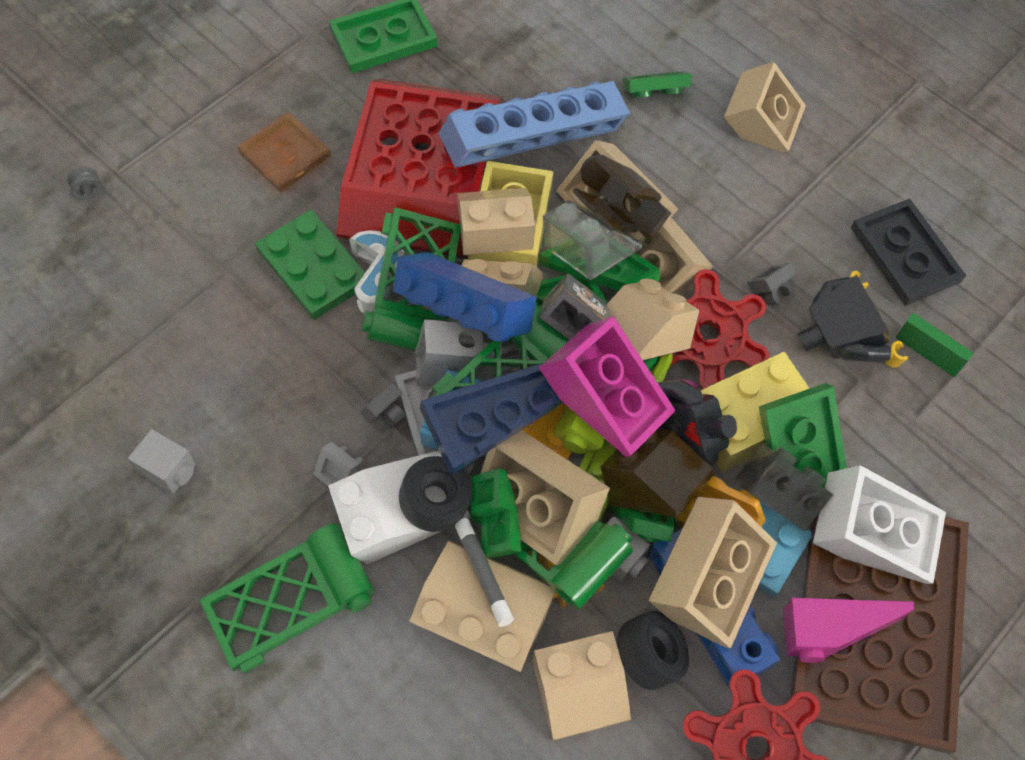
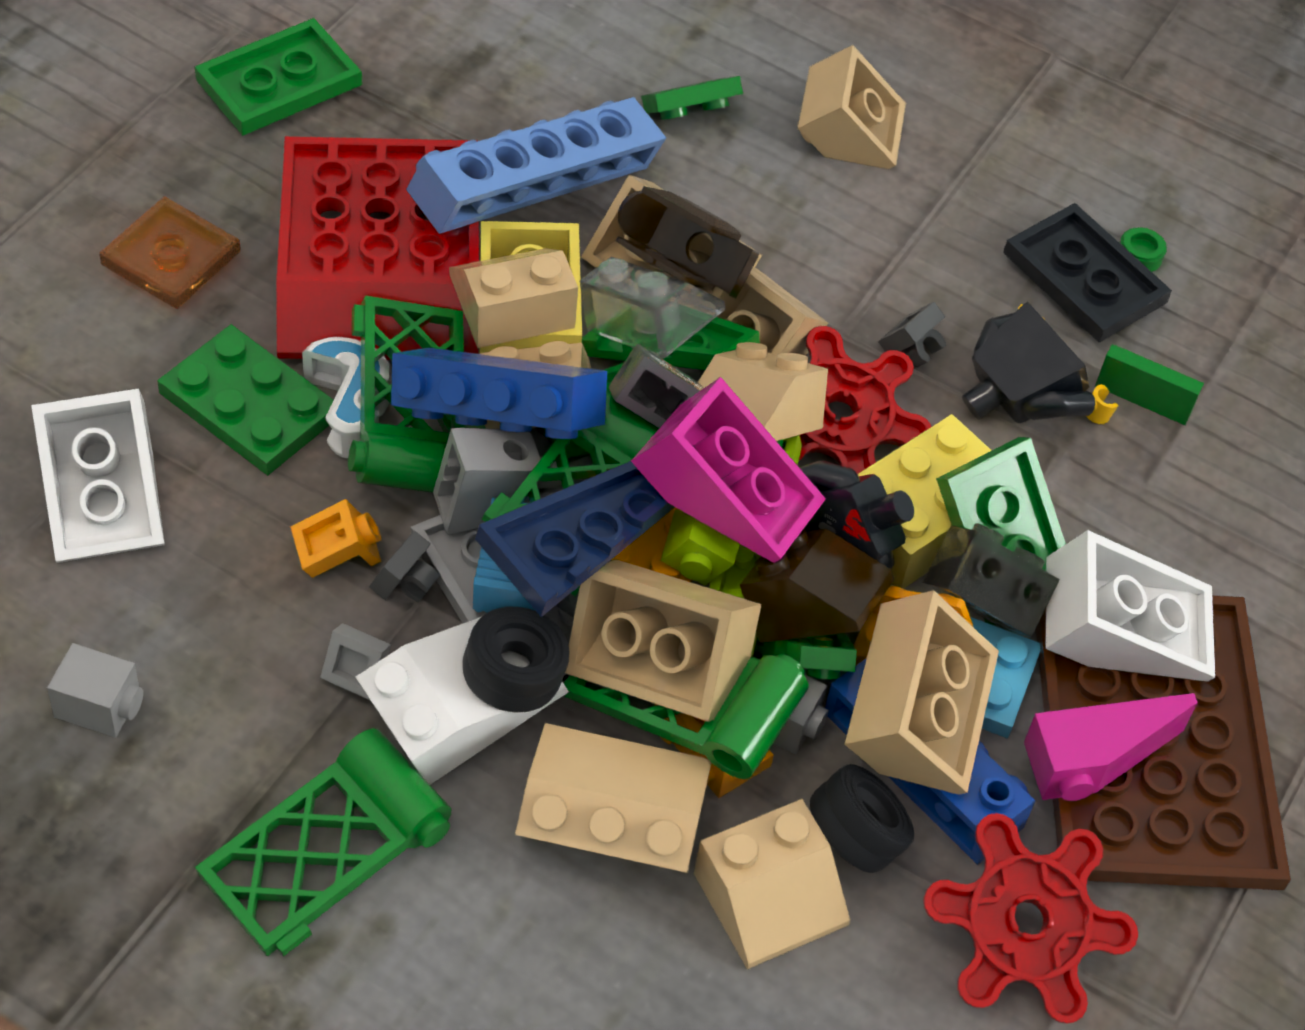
camera: 15 degrees left, 10 degrees down
dark grey bar [455,518,514,627] -> none
green slope [471,468,521,559] -> none
none -> white slope [31,389,165,563]
none -> light orange bracket [290,499,381,578]
none -> green tile [1119,227,1167,272]

